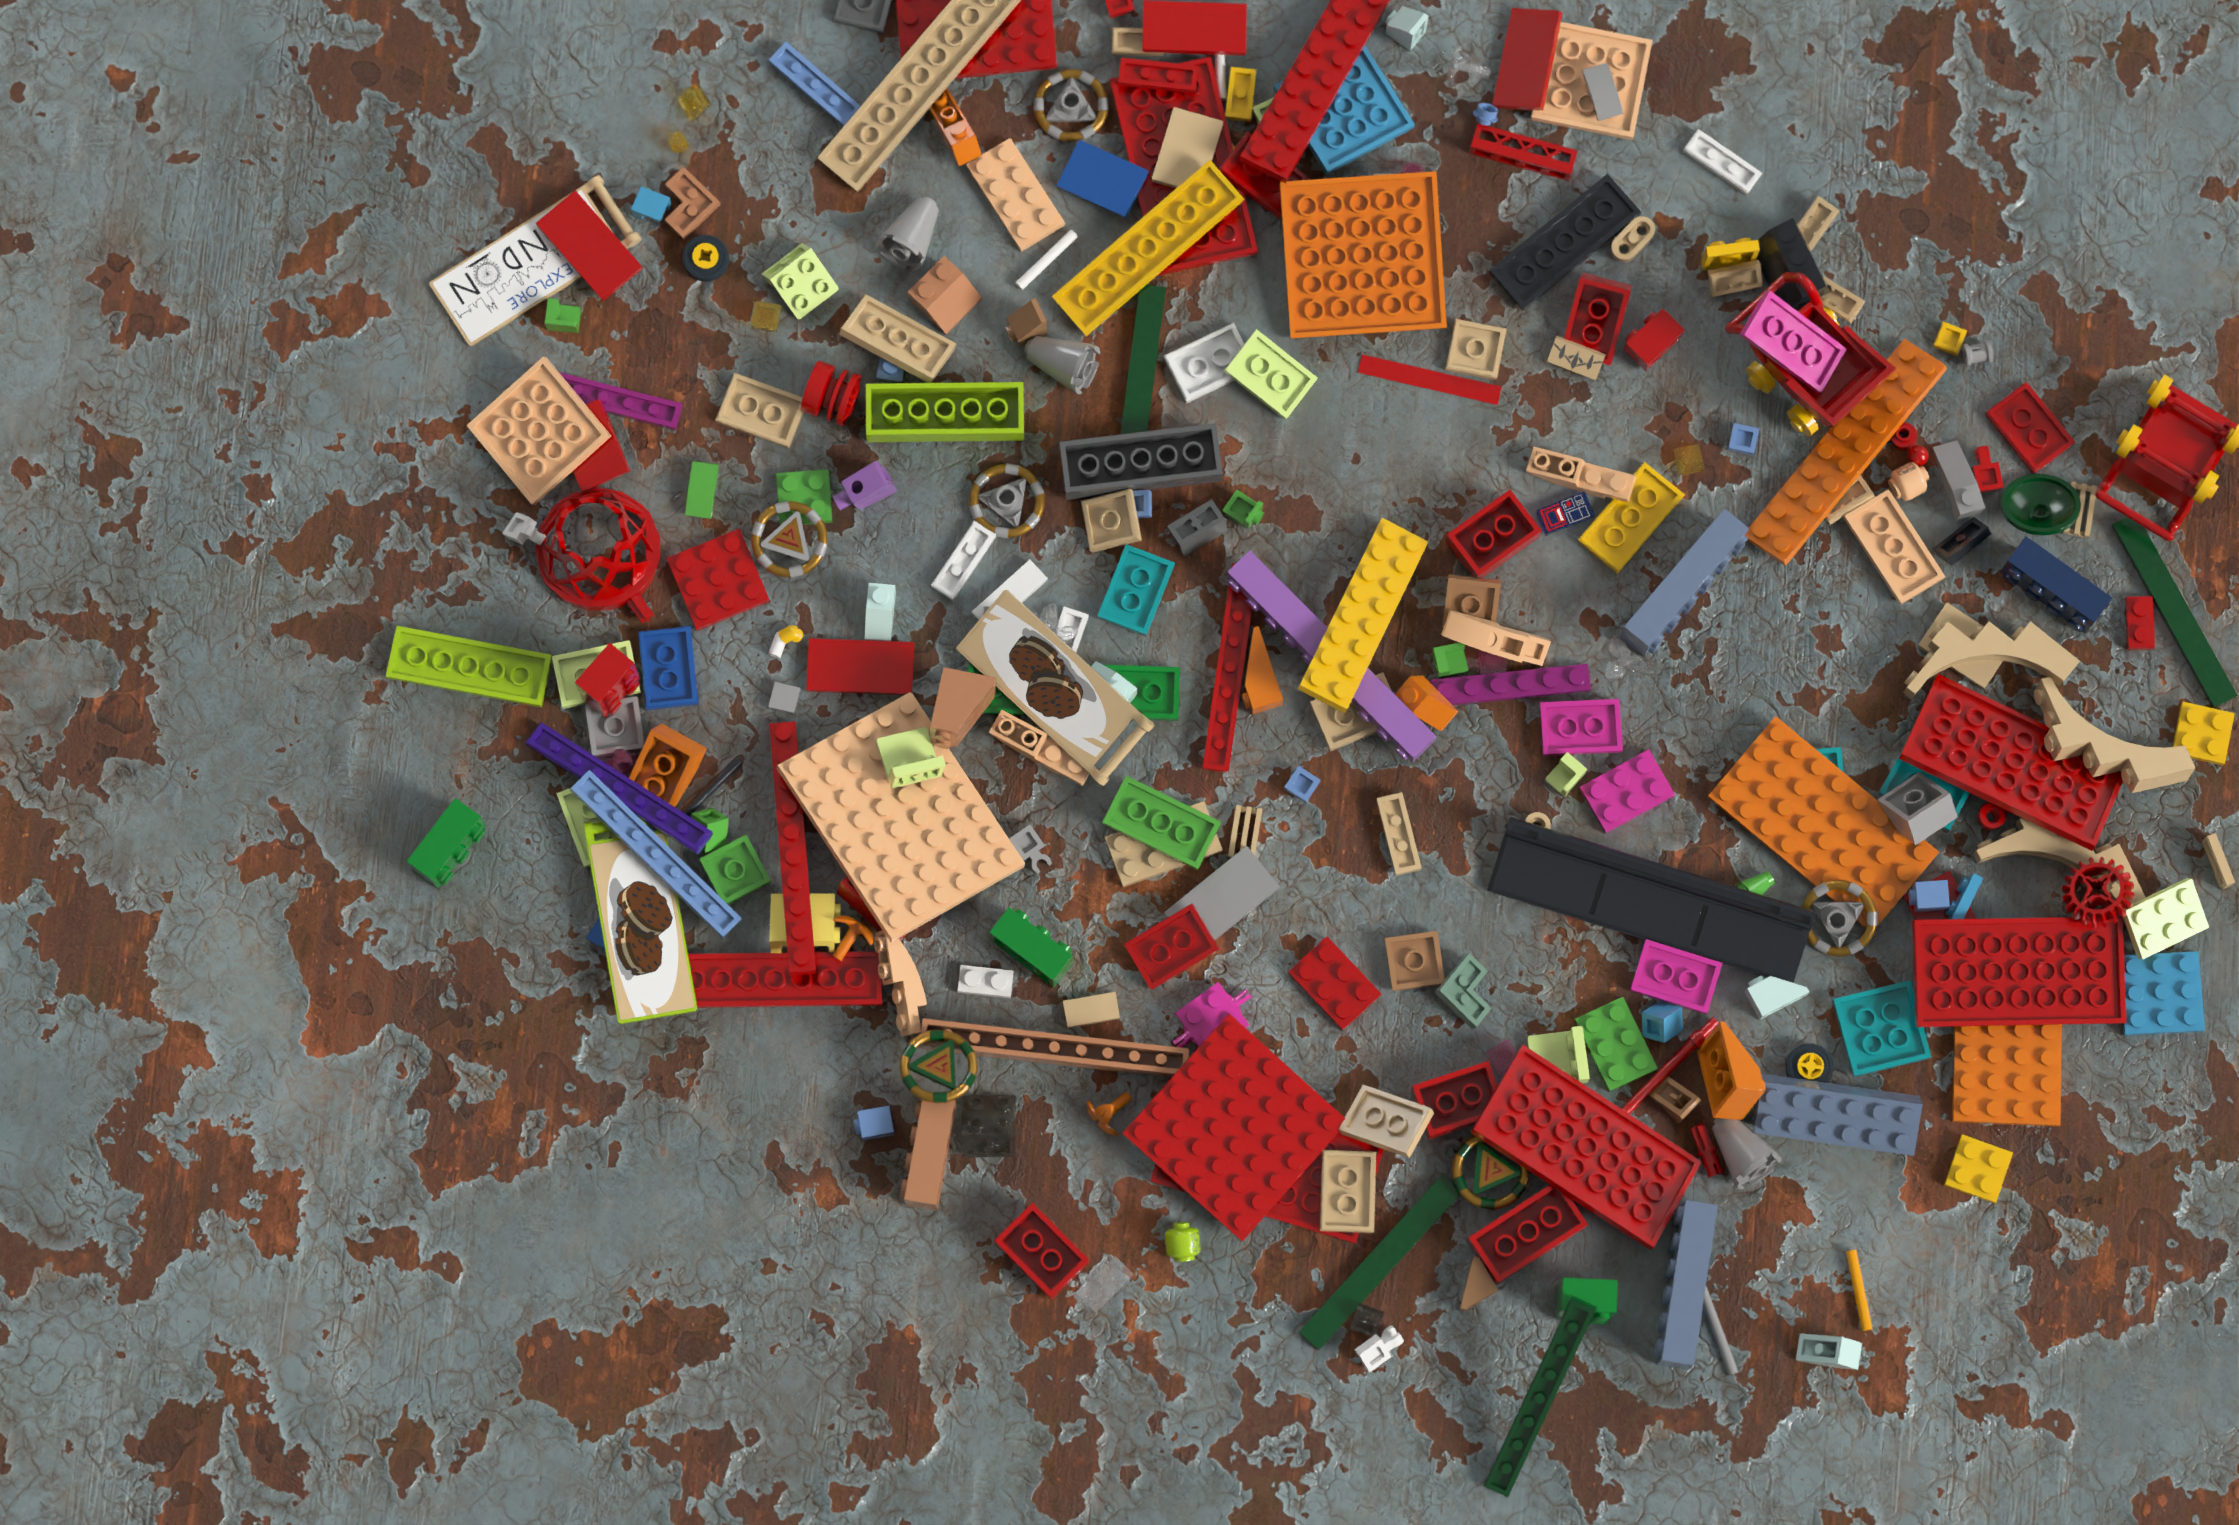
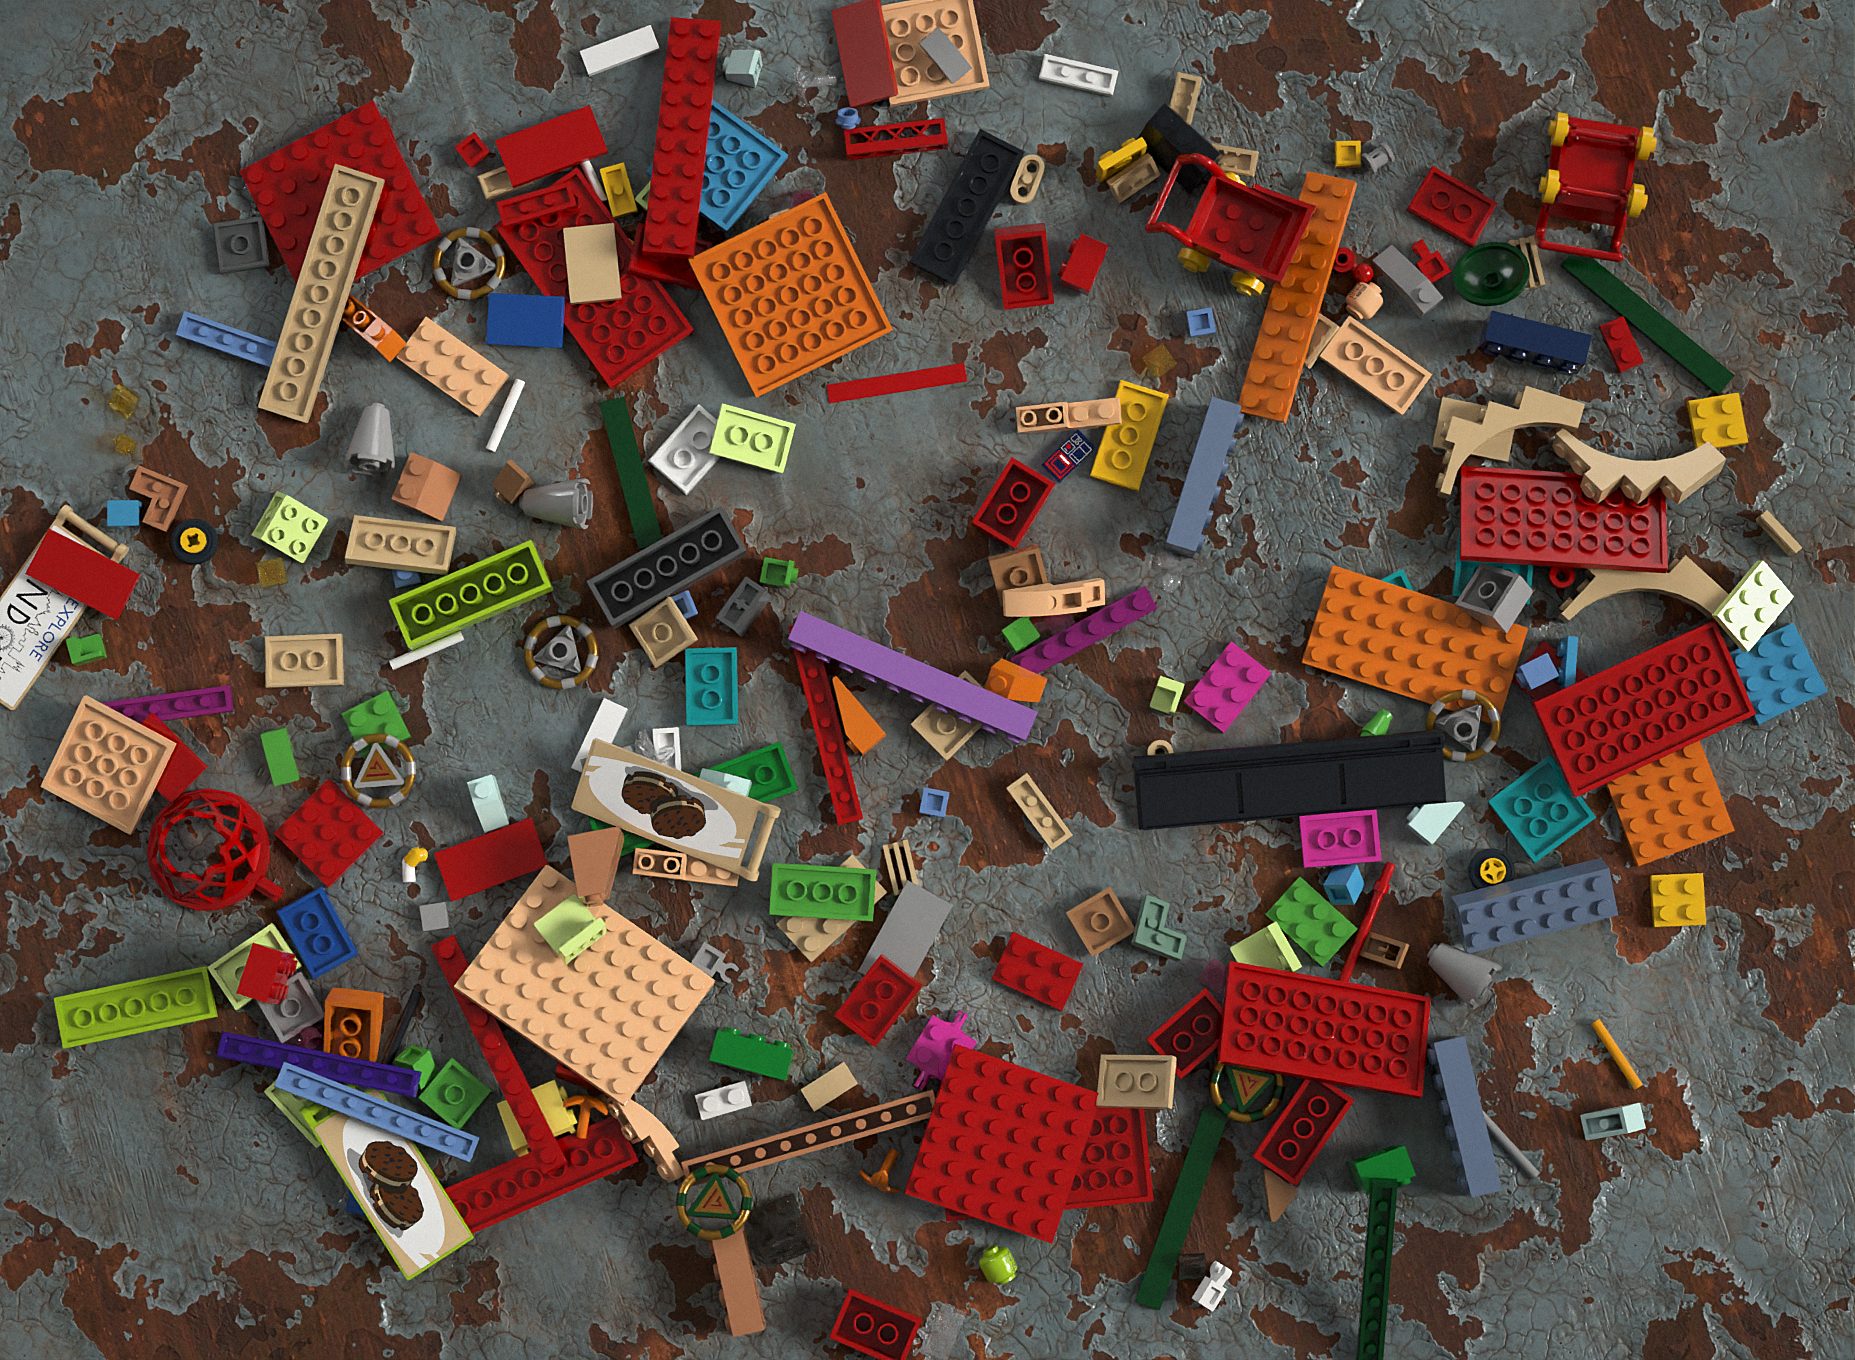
camera: 20 degrees left, 5 degrees up
green brick [407,798,486,889] -> none
white plate [502,512,546,545] -> none
red wheel [800,360,862,427] -> none
medium lavender torso [833,460,897,510] -> none
medium blue brick [854,1106,894,1141] -> none
white tile [931,521,996,601] -> none
yellow plate [1052,160,1244,337] -> none
yellow plate [1298,518,1428,713] -> none
tan tile [1320,1150,1376,1233] -> none
tan tile [1445,319,1506,380] -> none
dark pink plate [1539,699,1623,756] -> none
tan tile [1547,336,1606,380] -> none
red axle [1690,1124,1724,1178] -> none
orange slope [1697,1021,1765,1120] -> none
plate [1739,291,1846,393] -> none
black plate [1933,517,1992,566] -> none
red gear [2061,856,2135,928] -> none
none -> white bar [389,631,464,670]

